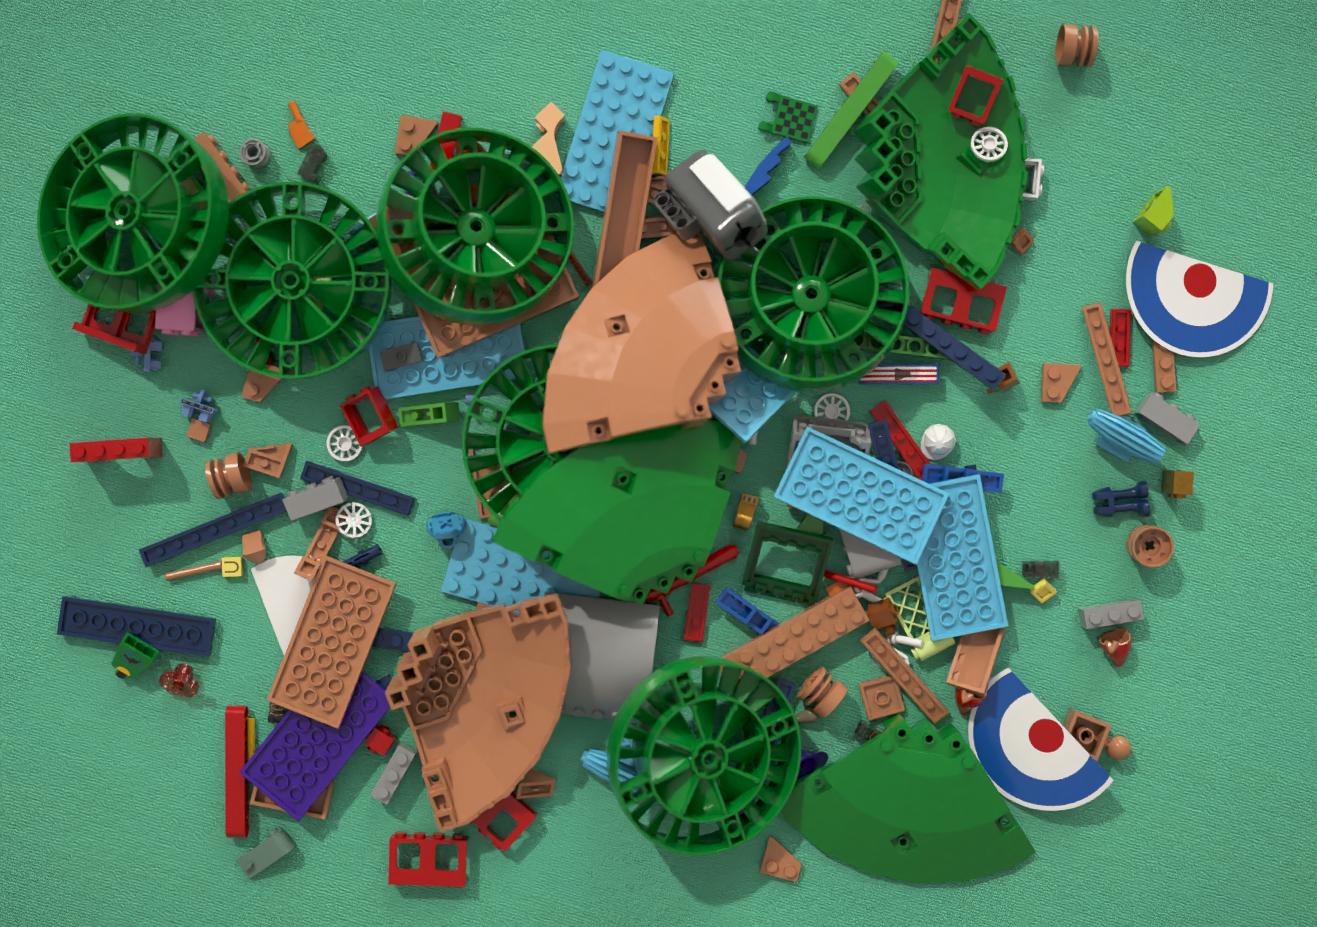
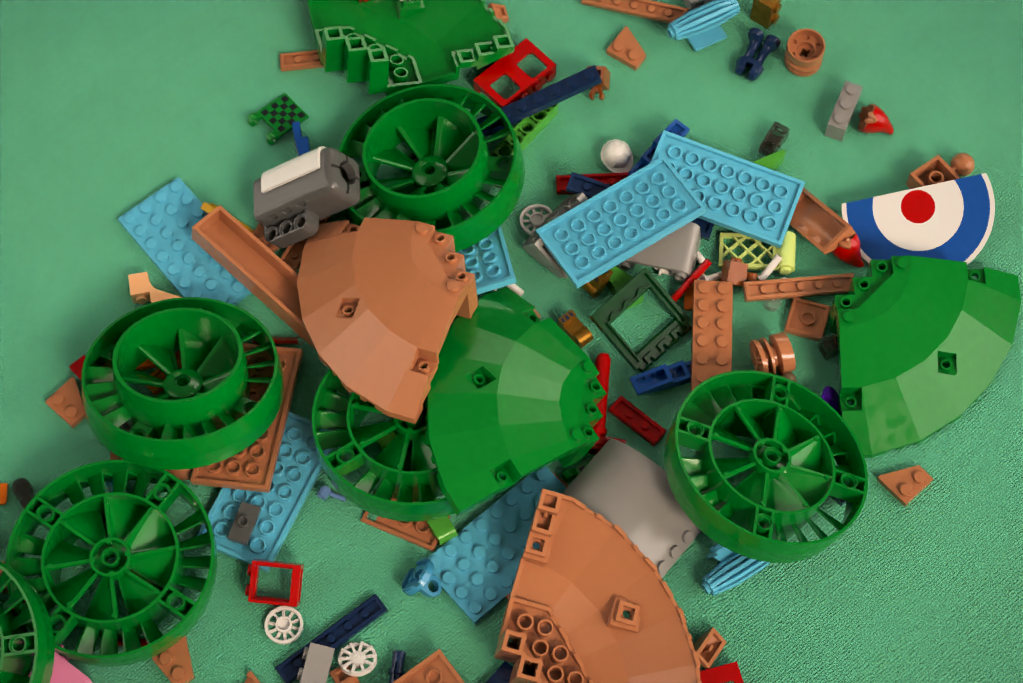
camera: 60 degrees left, 25 degrees down
bright green slope [398,402,460,427] -> none
bright green beam [804,51,899,169] -> none
slope [858,365,939,385] -> none
light yellow tile [1029,578,1057,604] -> none

